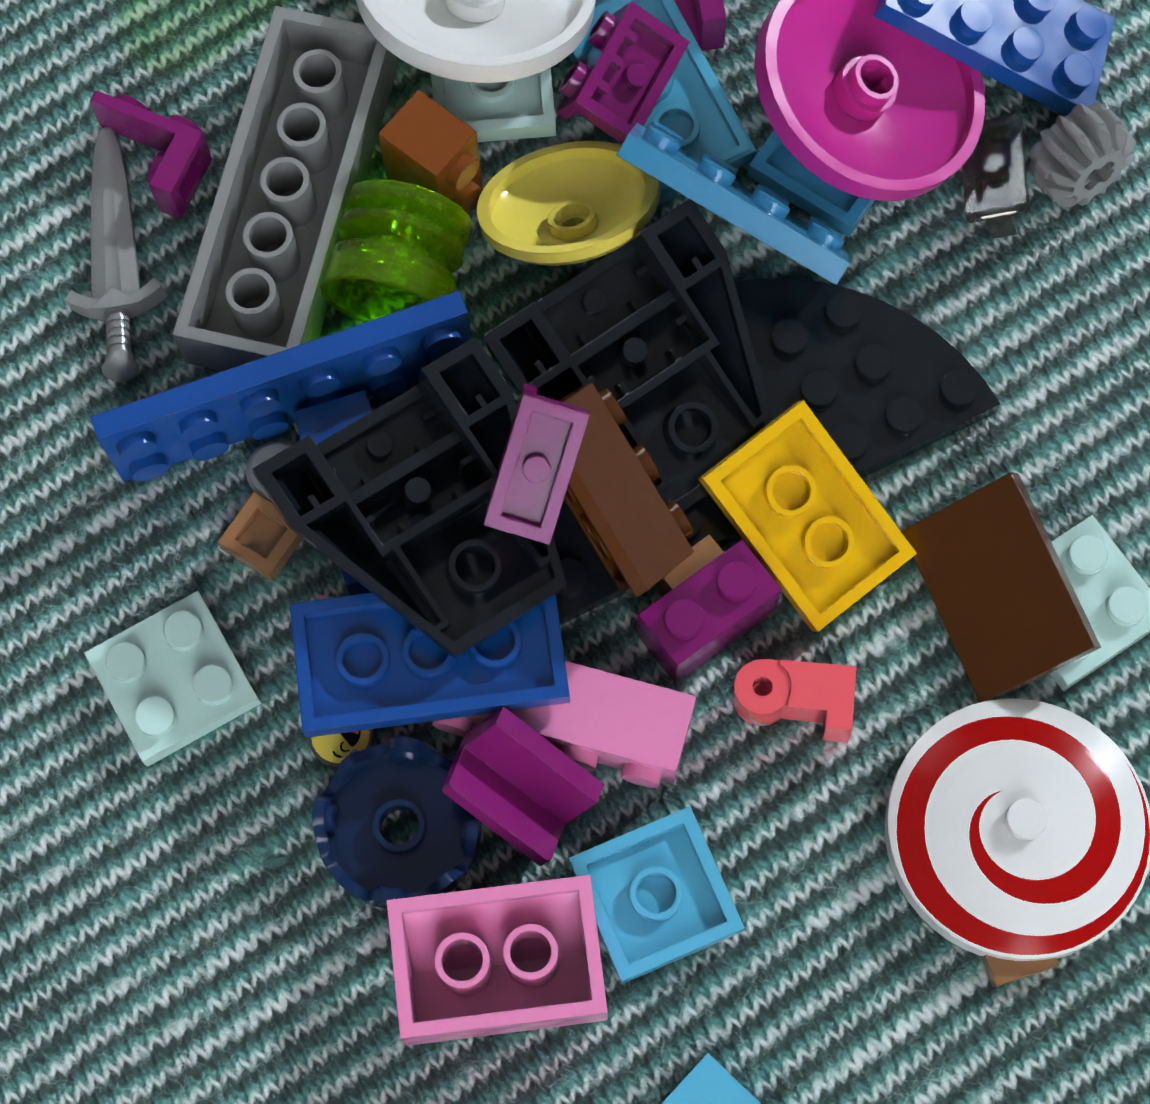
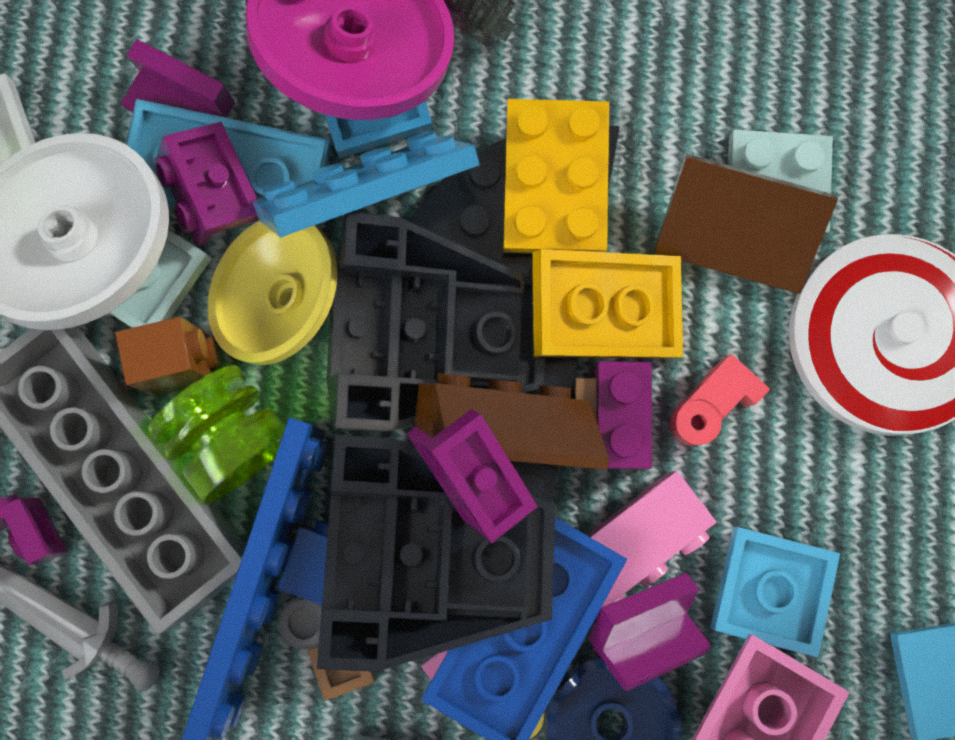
camera: 55 degrees left, 10 degrees up
none -> yellow plate [503,99,609,253]

